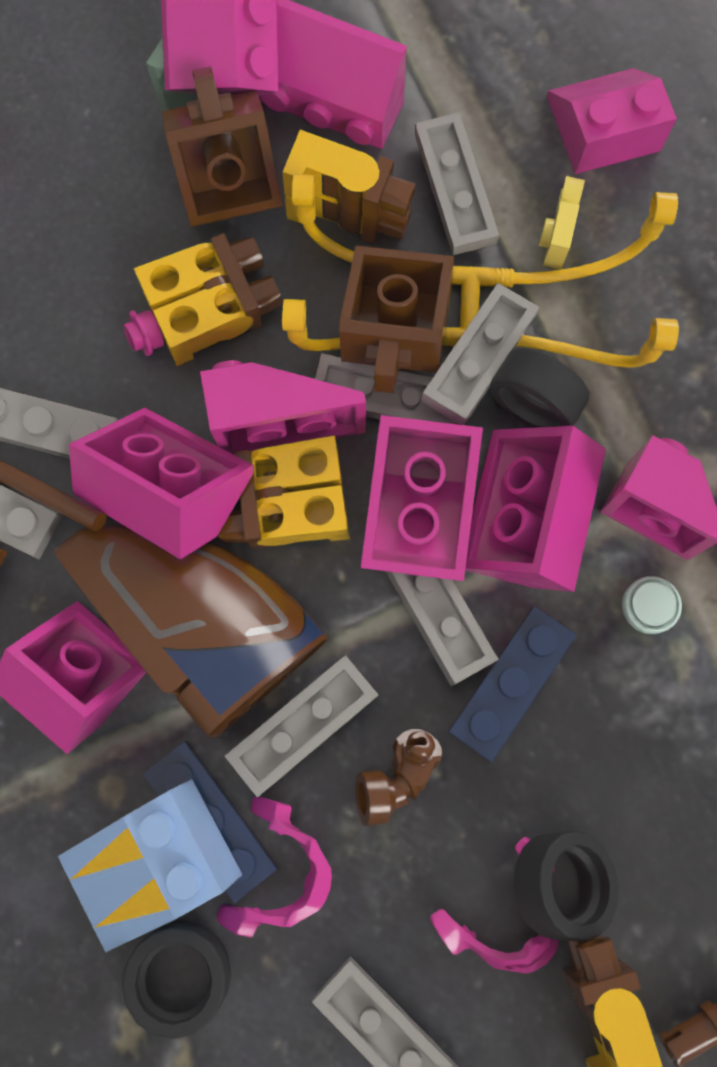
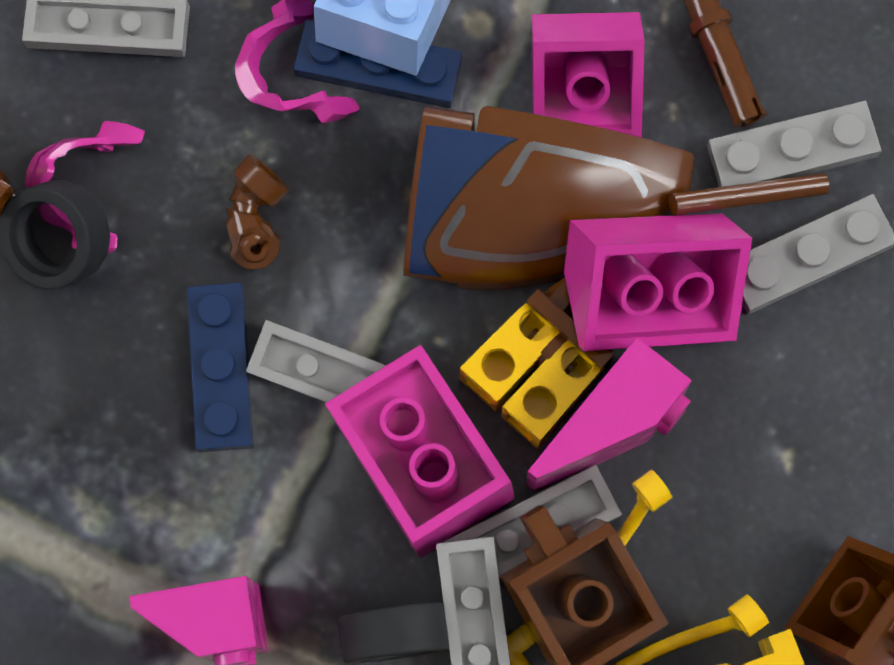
camera: 145 degrees right, 0 degrees up
dark pink plate [123,310,164,356] -> none
yellow hips [134,233,282,366] -> none
light grey plate [225,655,378,797] -> none
dark pink slope [465,426,606,592] -> none
light aqua piece [622,576,682,634] -> none

